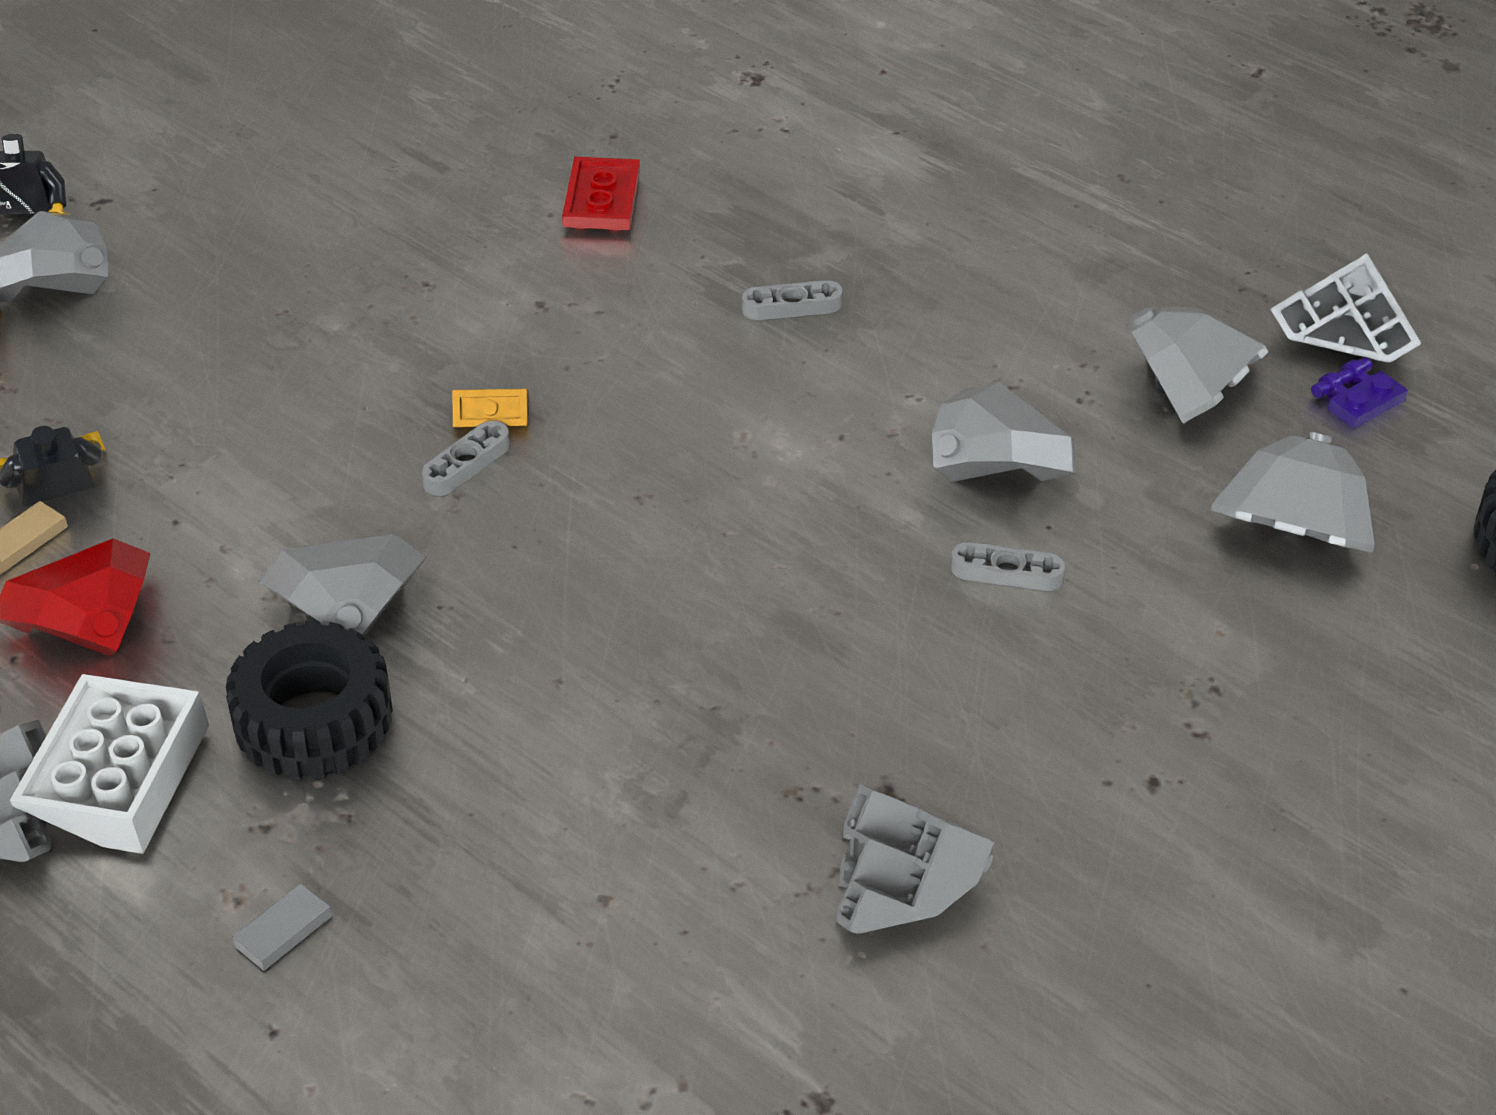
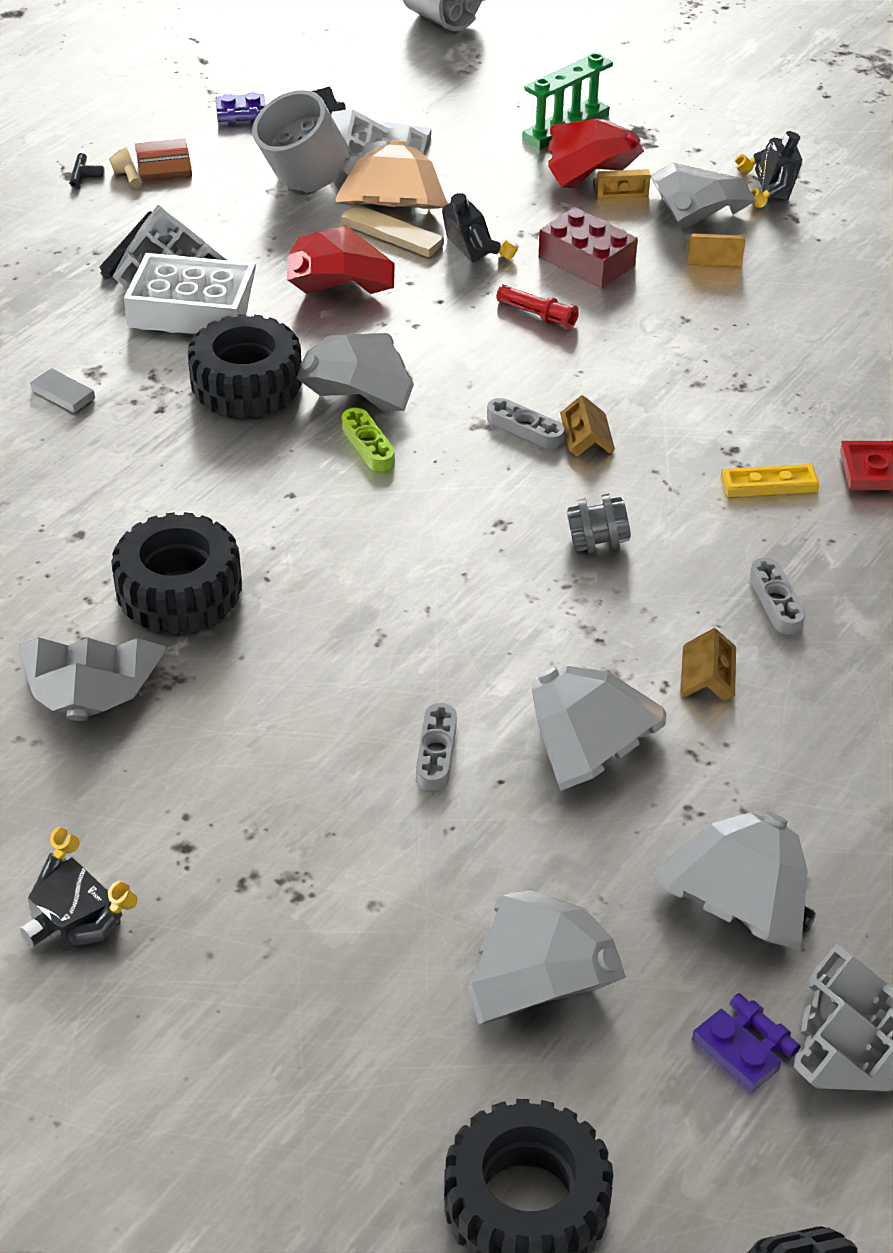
camera: 85 degrees right, 0 degrees up
none -> black torso [19,827,138,950]
none -> black tyre [111,512,242,634]
none -> lime beam [342,408,395,472]
none -> red pin [496,284,579,330]
none -> brick [538,207,638,289]
none -> dark grey piece [567,493,631,555]
none -> pearl gold panel [681,627,736,701]
none -> pearl gold panel [686,234,745,266]
none -> yellow tile [720,464,820,498]

